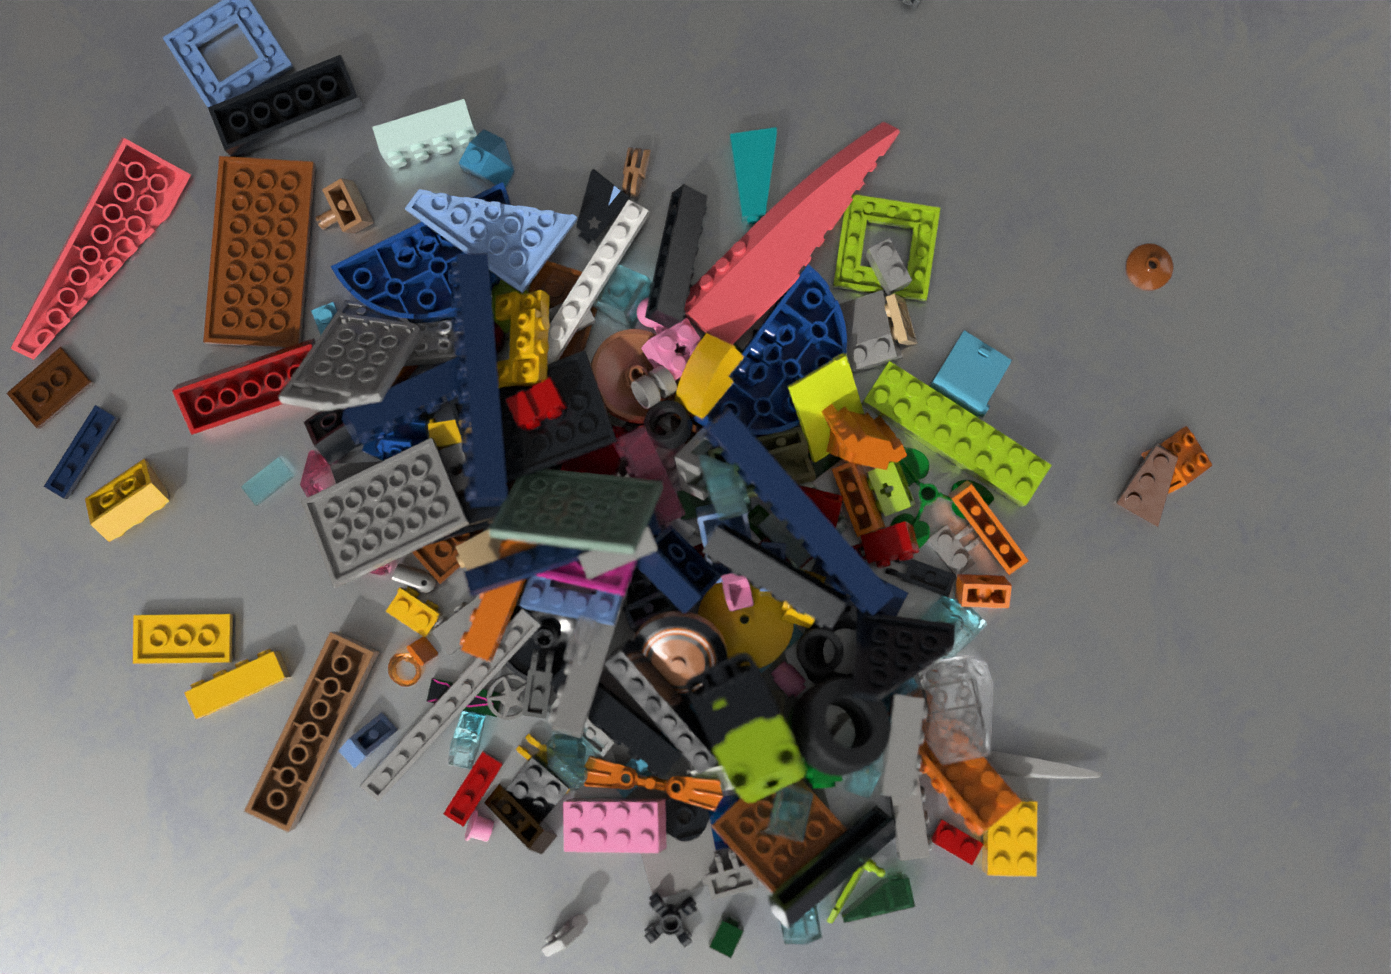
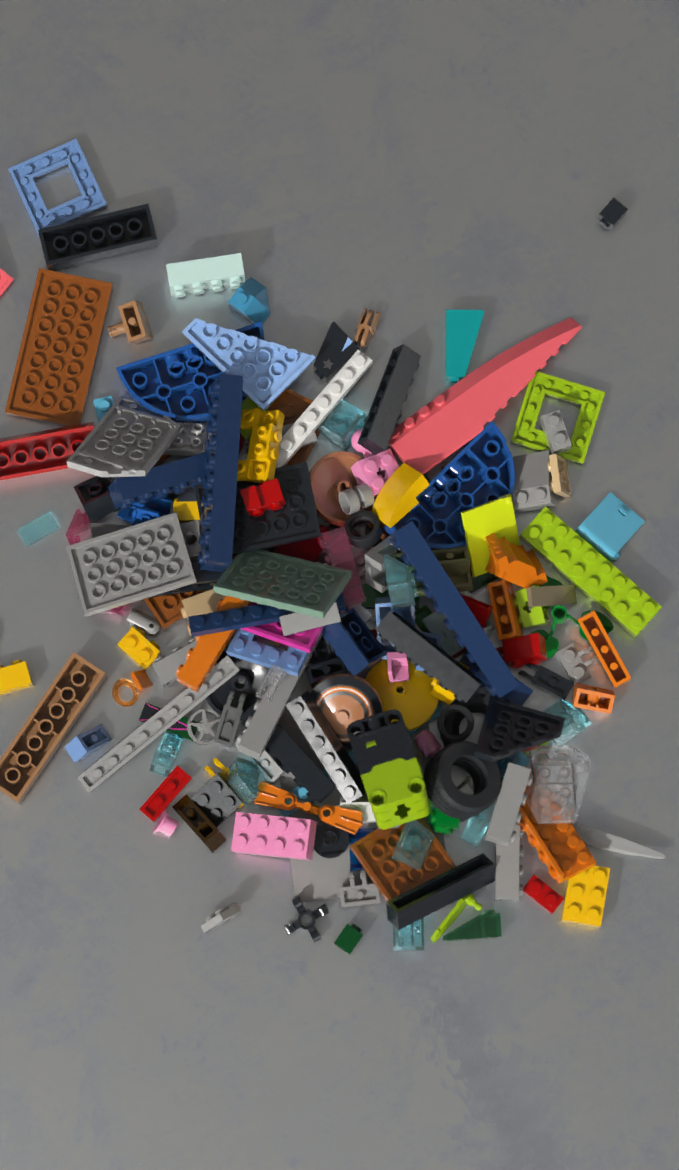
camera: 10 degrees right, 5 degrees down
none -> dark tan tile [526,584,577,607]

